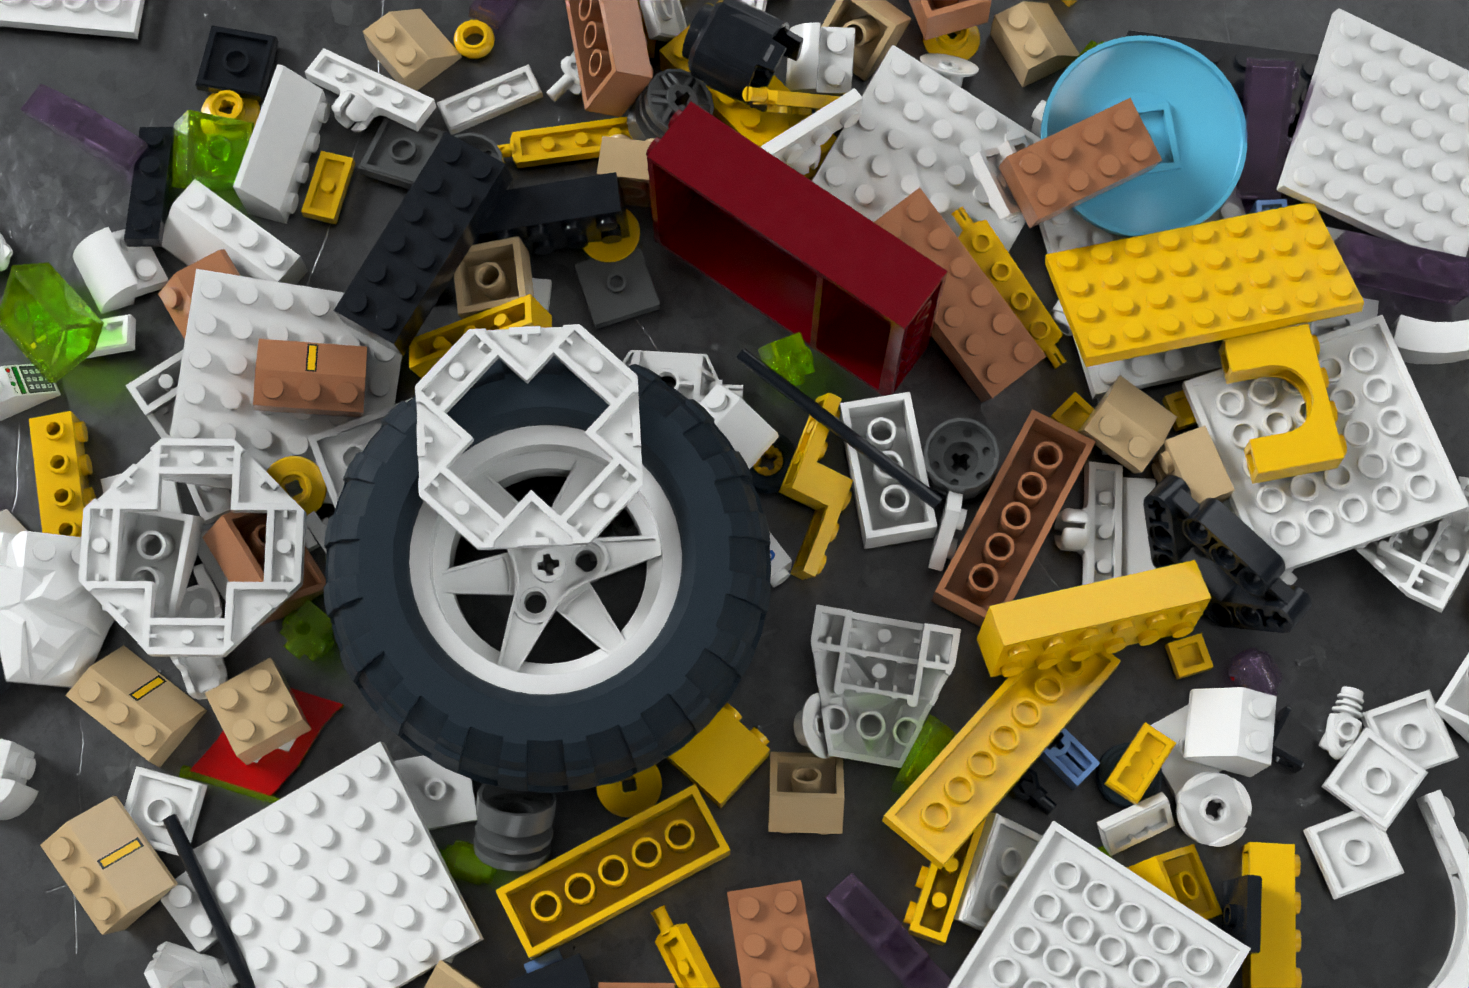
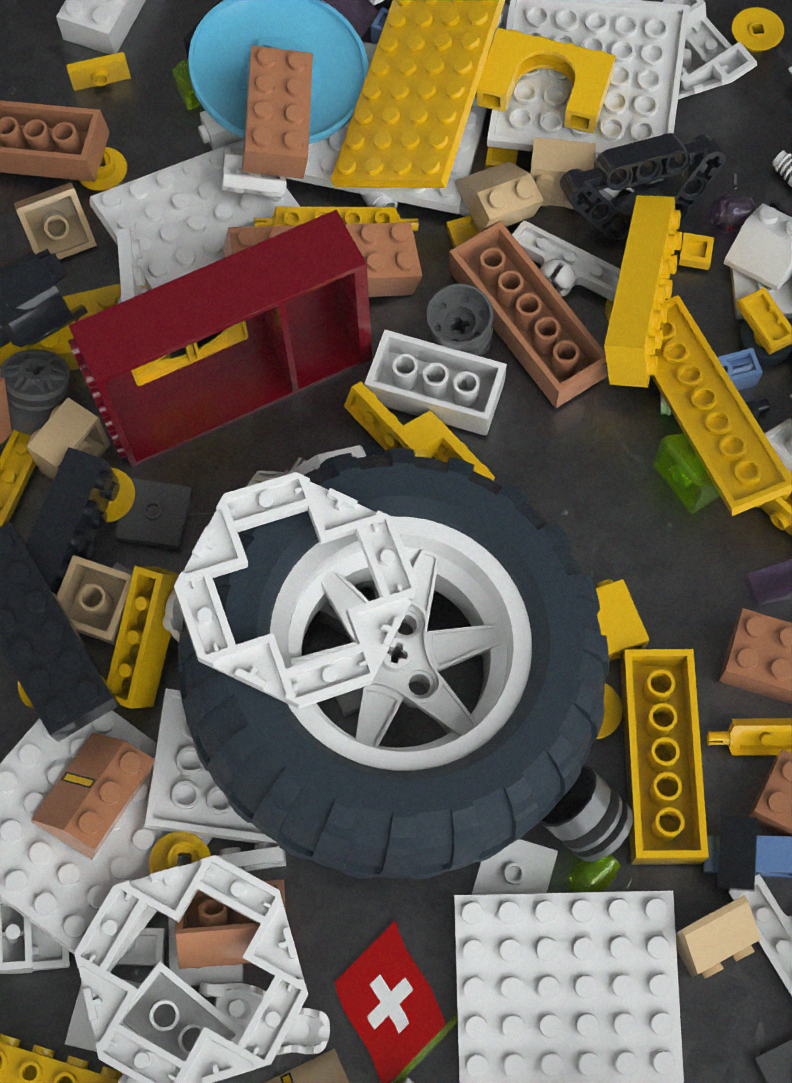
camera: 60 degrees left, 5 degrees down
tan brick [205,657,311,765] -> none
clear neon green brick [279,600,335,662] -> none
black piece [736,348,943,509] -> none
yellow plate [742,86,841,115] -> none
clear neon green brick [758,332,815,388] -> none
tan slope [768,752,845,835] -> none
white brick [786,22,855,96] -> none
white piece [794,693,832,759] -> none
white wedge [811,605,961,768] -> none
white piece [920,53,979,88] -> none
white plate [928,491,967,571] -> none
tan slope [990,1,1081,87] -> none
white tile [1122,477,1156,576] -> none

